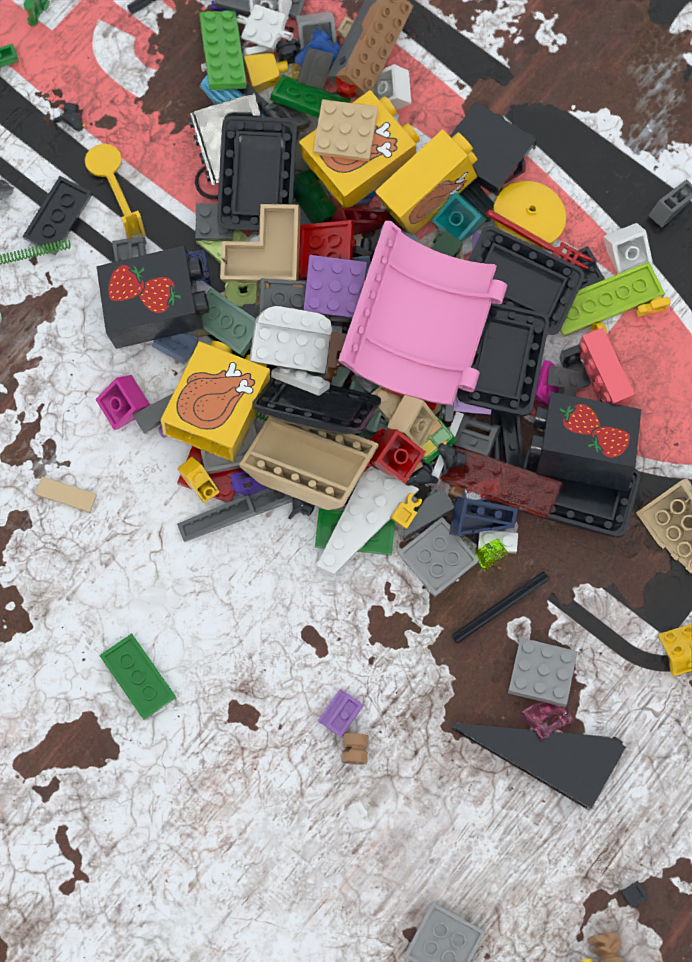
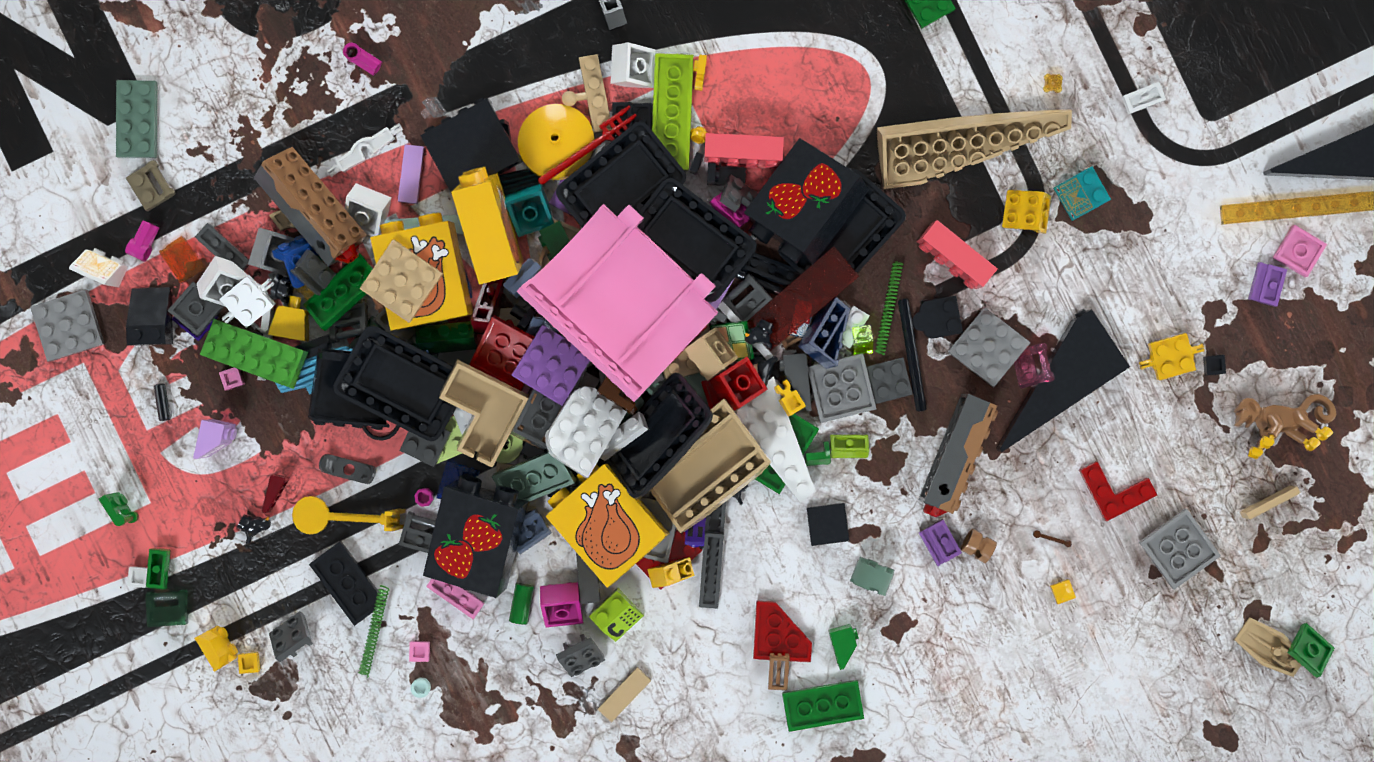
camera: 60 degrees left, 15 degrees up
none -> lavender slope [193,419,237,459]
none -> bright pink tile [219,367,245,391]
none -> dark red slope [262,474,290,513]
none -> dark grey piece [319,454,376,484]
none -> white piece [327,123,403,177]
none -> dark pink piece [343,43,383,76]
none -> lavender tile [398,144,425,204]
none -> bright pink tile [409,641,430,662]
none -> dark pink tile [415,488,434,507]
none -> clear tile [421,97,447,119]
none -> bright pink plate [426,579,485,619]
none -> green brick [509,582,535,625]
none -> dark grey plate [556,634,605,677]
none -> tan plate [562,54,612,134]
none -> lime slope [589,588,644,642]
none -> black tile [690,152,703,175]
none -> red plate [753,600,812,662]
none -> medium nougat tile [768,653,789,690]
none -> green tile [805,441,831,466]
none -> black tile [806,503,849,546]
none -> green slope [828,624,859,670]
none -> lime slope [830,435,869,458]
none -> sand green brick [850,557,895,596]
none -> dark grey plate [866,358,913,404]
none -> bright green piece [875,261,904,355]
none -> black plate [912,295,963,339]
none -> coral brick [917,220,998,289]
none -> dark grey piece [918,394,998,517]
none -> reddish brown hinge [1033,530,1072,548]
none -> yellow tile [1050,579,1076,604]
none -> red plate [1079,461,1157,521]
none -> yellow plate [1139,333,1205,381]

